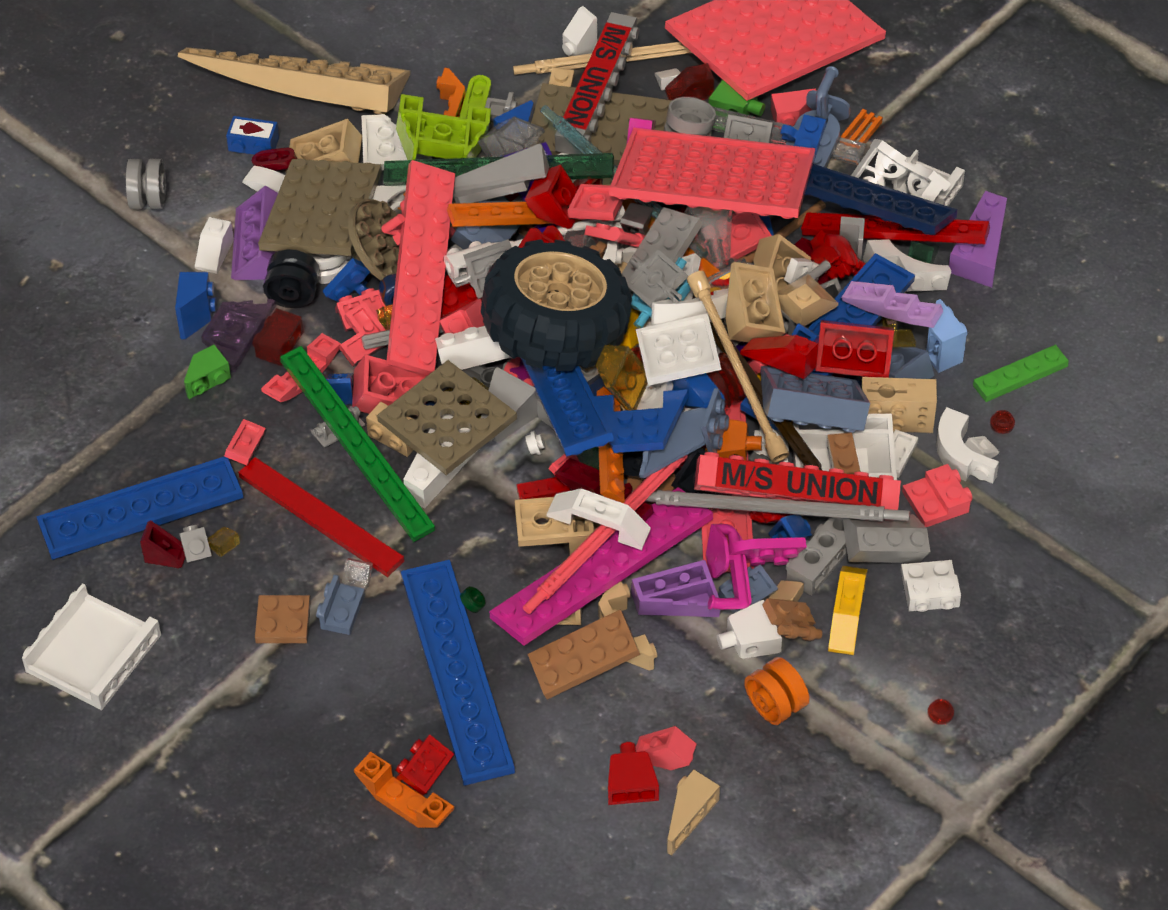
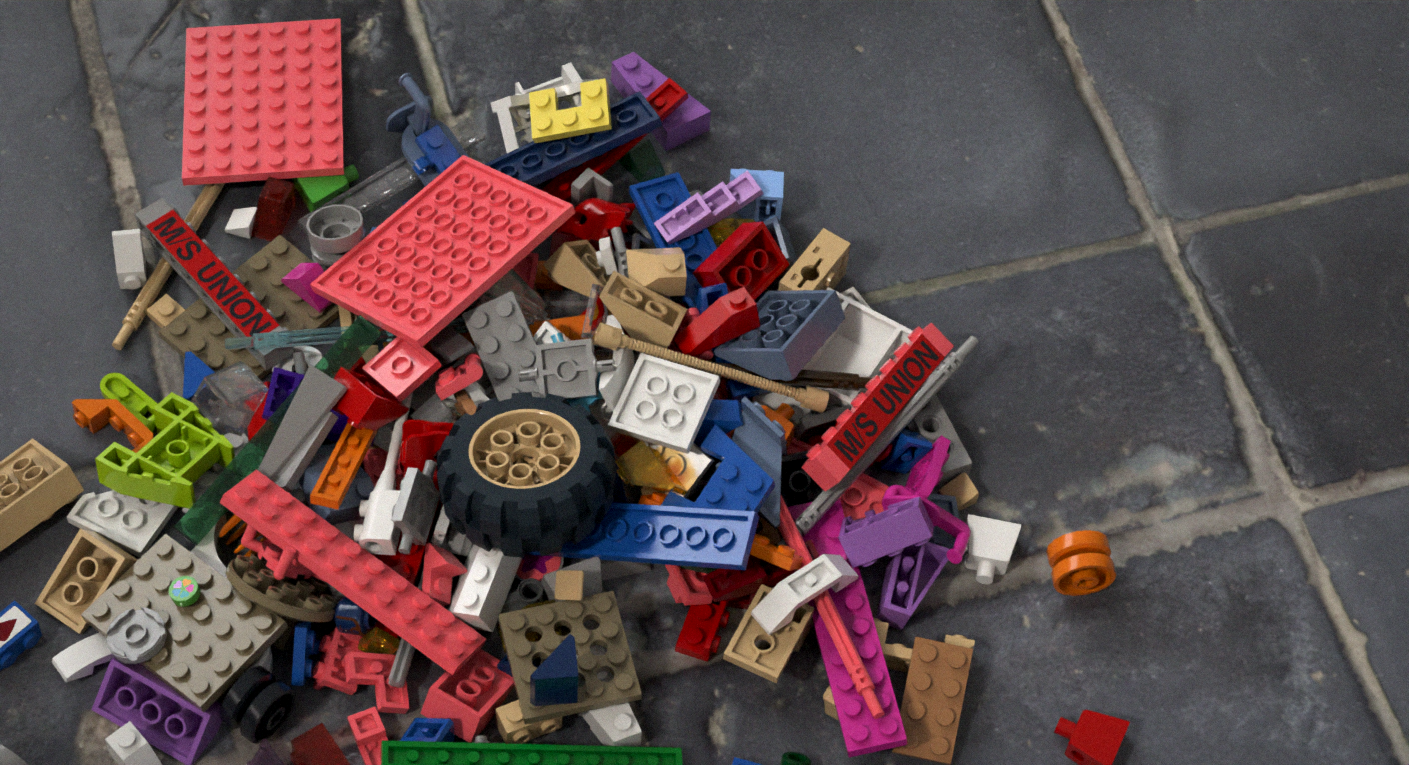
camera: 65 degrees left, 5 degrees up
dark red plate [251,147,297,170] -> none
light grey bracket [485,92,518,121] -> none
white plate [525,431,545,455] -> none
coral slope [636,726,697,770] -> none
tan slope [667,770,720,856] -> none
light grey bracket [724,114,774,143] -> none
medium nougat plate [762,598,823,641] -> none
coral slope [771,88,816,129] -> none
medium nougat plate [827,432,861,475] -> none
yellow slope [828,566,868,655] -> none
orange tile [840,109,883,151] -> none
light grey slope [843,514,930,563] -> none
white arch [863,239,951,291] -> none
white plate [901,560,961,612] -> none
coral plate [902,464,972,527] -> none
clear red plate [927,699,954,725] -> none
white arch [936,407,999,484] -> none
white slope [965,436,999,458] -> none
bright green plate [973,344,1069,402] -> none
clear red plate [990,410,1015,433] -> none
none -> light grey tile [106,608,167,664]
none -> bright green tile [169,576,200,607]
none -> light yellow plate [529,78,612,143]
none -> dark blue slope [530,634,578,706]
none -> tan slope [554,570,584,601]
none -> medium lavender wedge [838,496,934,568]

